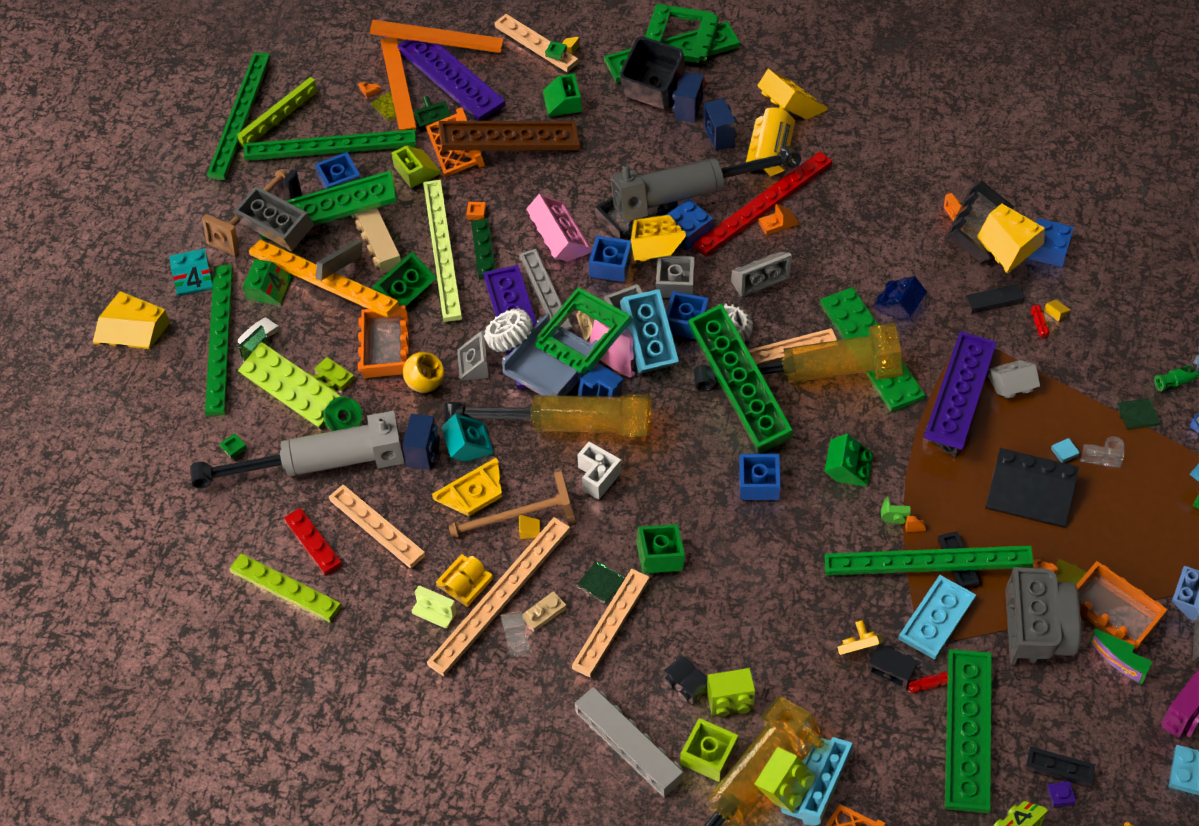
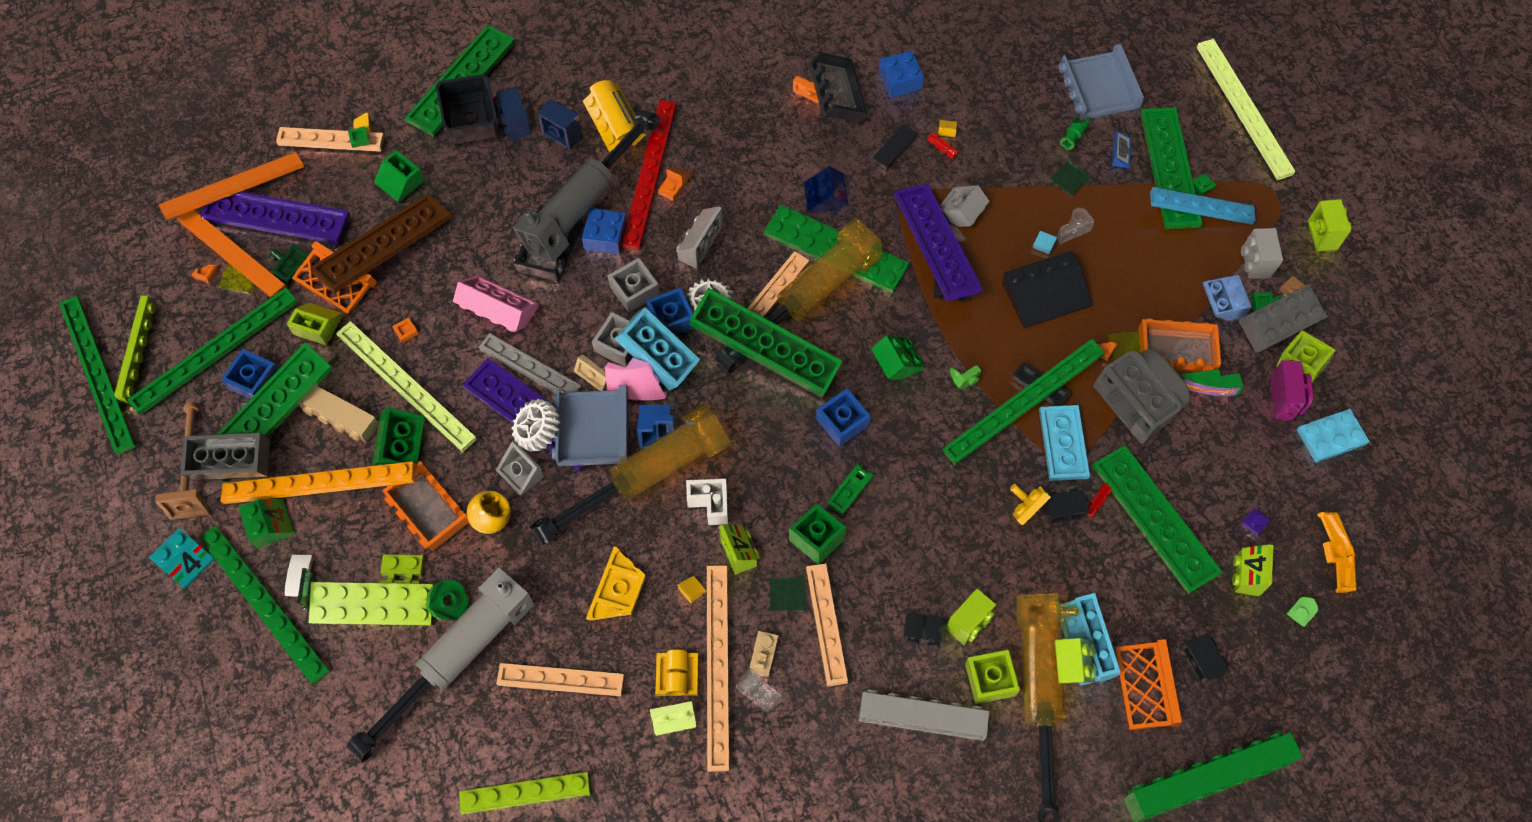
camera: 40 degrees left, 10 degrees up
yellow wedge [93,291,170,349] -> none
green plate [219,433,247,460] -> none
black tile [282,169,303,200] -> none
red plate [283,508,342,576] -> none
dark grey tile [316,239,363,281] -> none
dark blue brick [402,414,440,470] -> none
teal slope [441,414,494,461] -> none
medium nougat tile [449,471,577,537] -> none
dark green plate [471,219,496,280] -> none
green hinge [535,287,633,374] -> none
blue brick [589,235,632,282] -> none
yellow wedge [631,215,686,261] -> none
green hinge [645,3,720,63] -> none
yellow wedge [757,69,828,120] -> none
orange tile [905,516,926,533] -> none
yellow wedge [977,204,1045,274] -> none
black plate [1025,746,1096,787] -> none
none -> lime slope [719,525,759,575]
none -> green plate [827,463,875,516]

